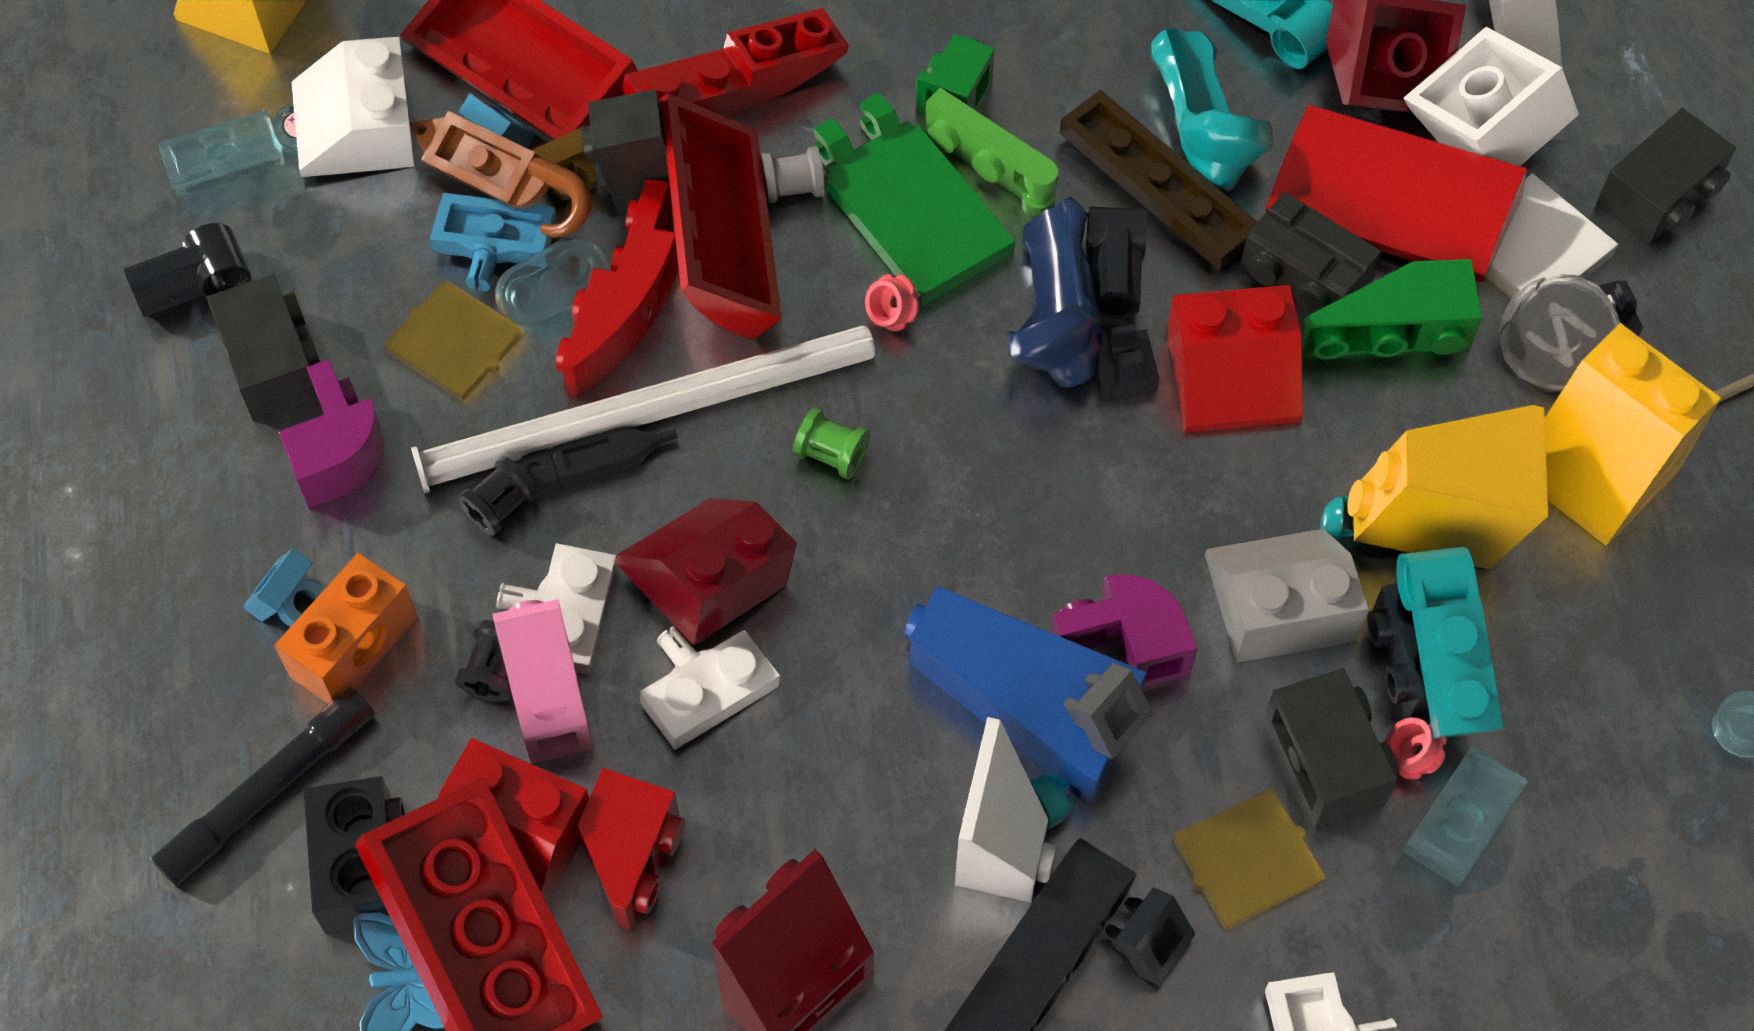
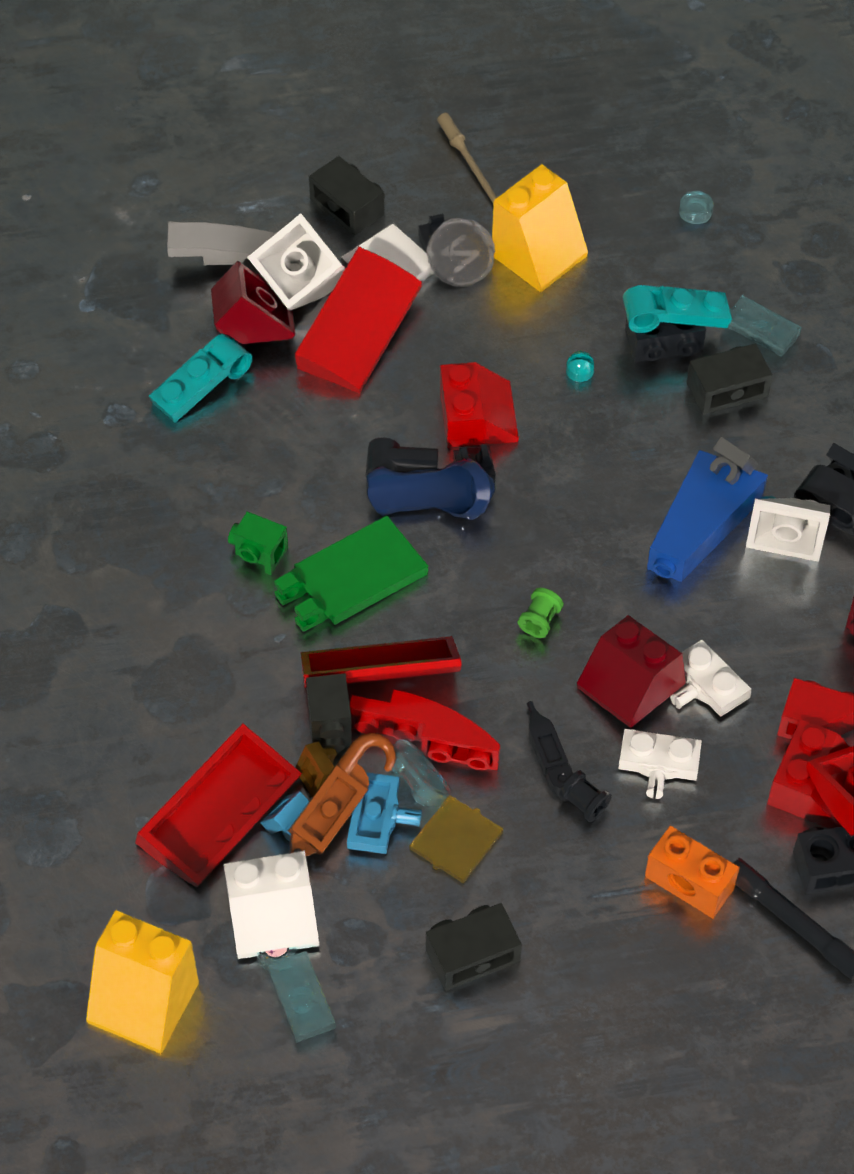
camera: 90 degrees left, 5 degrees down
black piece [124,223,251,317] -> none
dark azure tile [242,548,324,627] -> none
magenta brick [278,359,384,509] -> none
white axle [411,326,875,494] -> none
black bush [455,620,511,702] -> none
bright pink slope [493,599,594,764] -> none
red slope [622,8,849,119] -> none
light grey bush [761,146,824,204] -> none
coral plate [865,274,919,331] -> none
bright green plate [925,87,1058,218] -> none
magenta brick [1050,574,1198,687] -> none
dark brown plate [1059,89,1257,271] -> none
teal hair [1150,28,1274,192] -> none
clear yellow piece [1172,788,1326,930] -> none
light grey slope [1205,529,1369,663] -> none
pearl dark grey brick [1241,192,1382,314] -> none
green slope [1300,259,1482,359] -> none
yellow slope [1348,405,1548,570] -> none
coral plate [1385,718,1447,780] -> none

